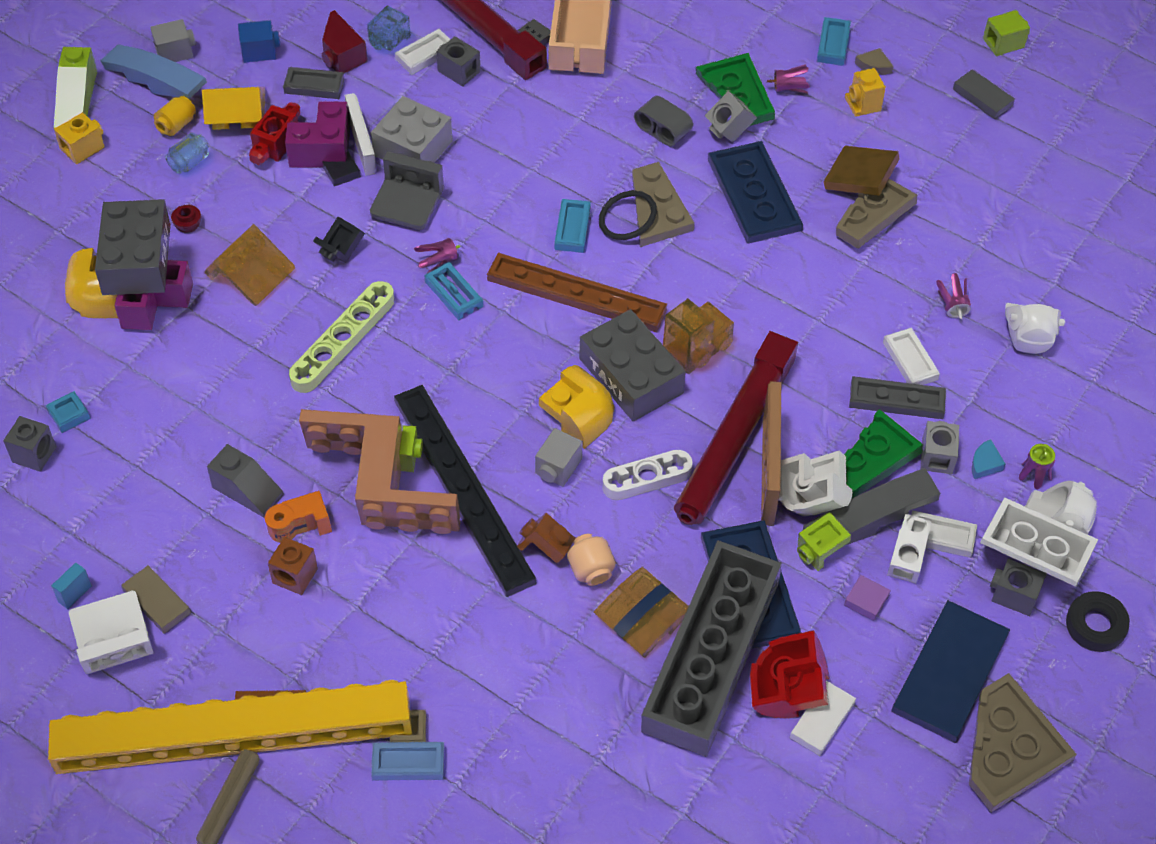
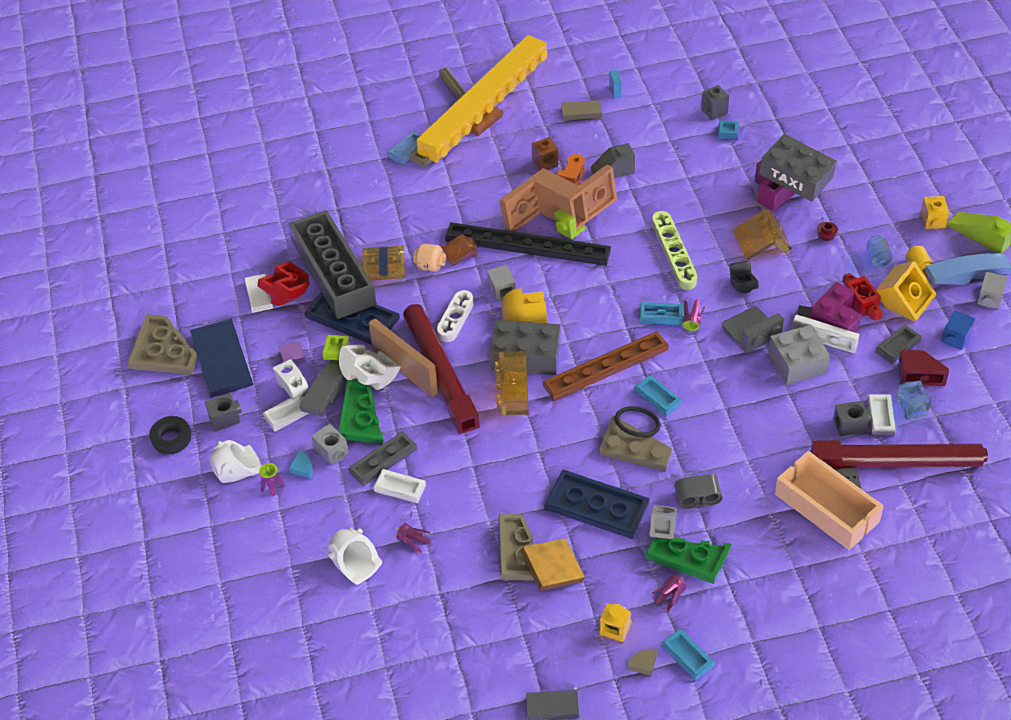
camera: 135 degrees right, 5 degrees down
white bracket [68,591,154,675] -> none
white slope [980,497,1098,587] -> none

